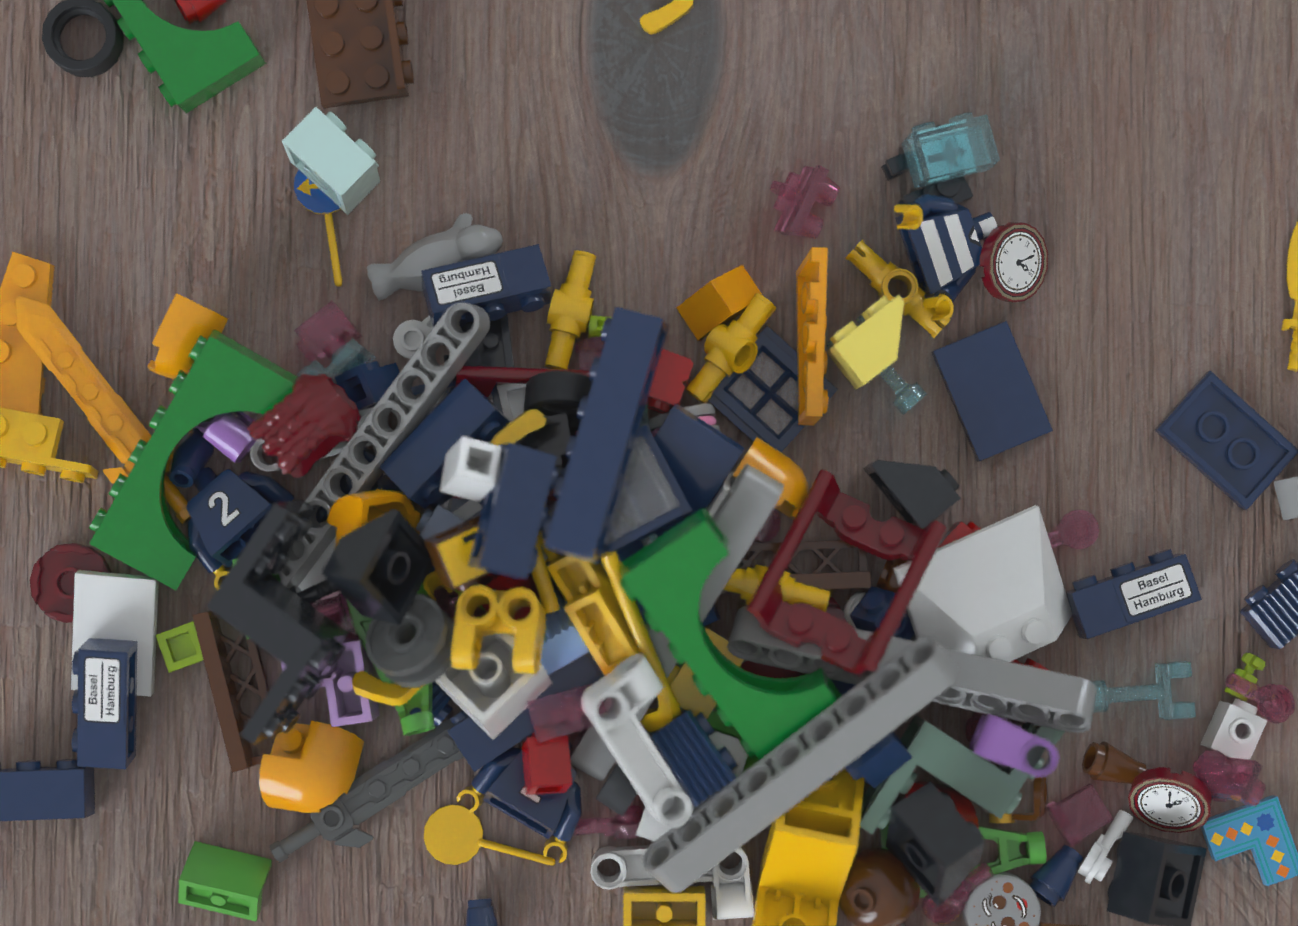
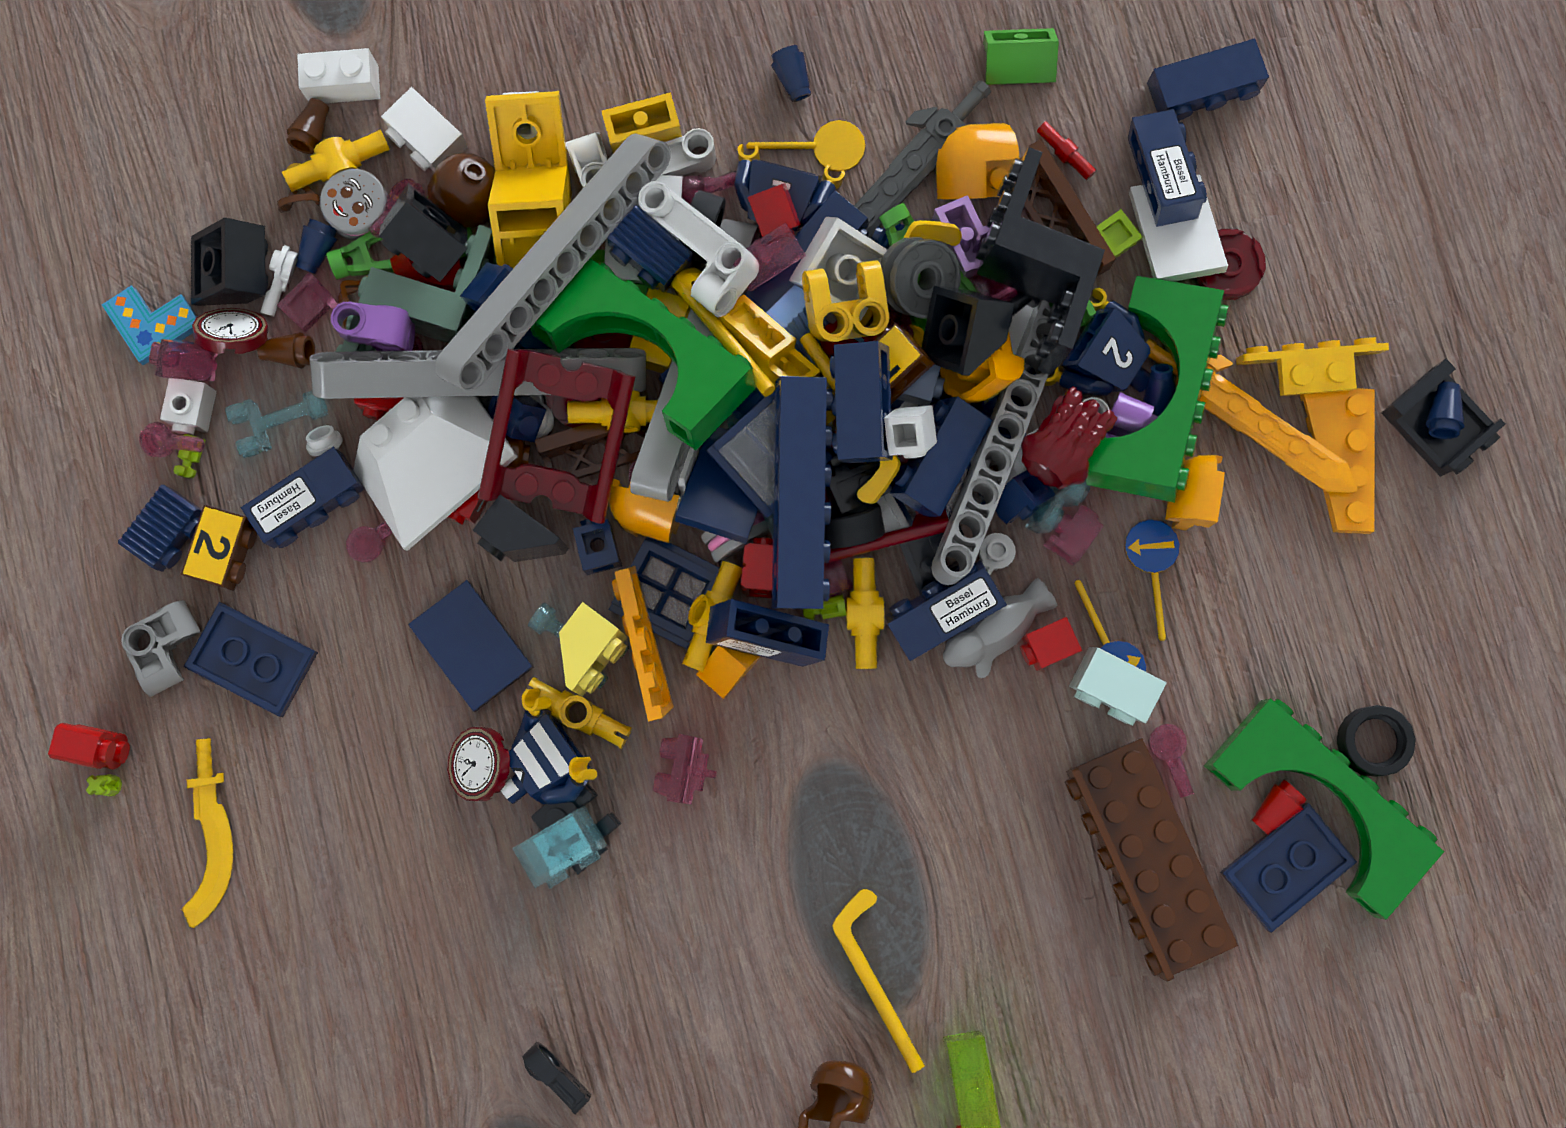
camera: 165 degrees right, 5 degrees down
none -> brick [181,505,257,591]
none -> white plate [306,425,343,456]
none -> dark blue brick [572,519,622,575]
none -> dark blue brick [706,599,829,667]
none -> red brick [1020,617,1082,671]
none -> red bar [1036,121,1096,181]
none -> blue piece [1125,520,1180,641]
none -> clear pink plate [1149,724,1194,798]

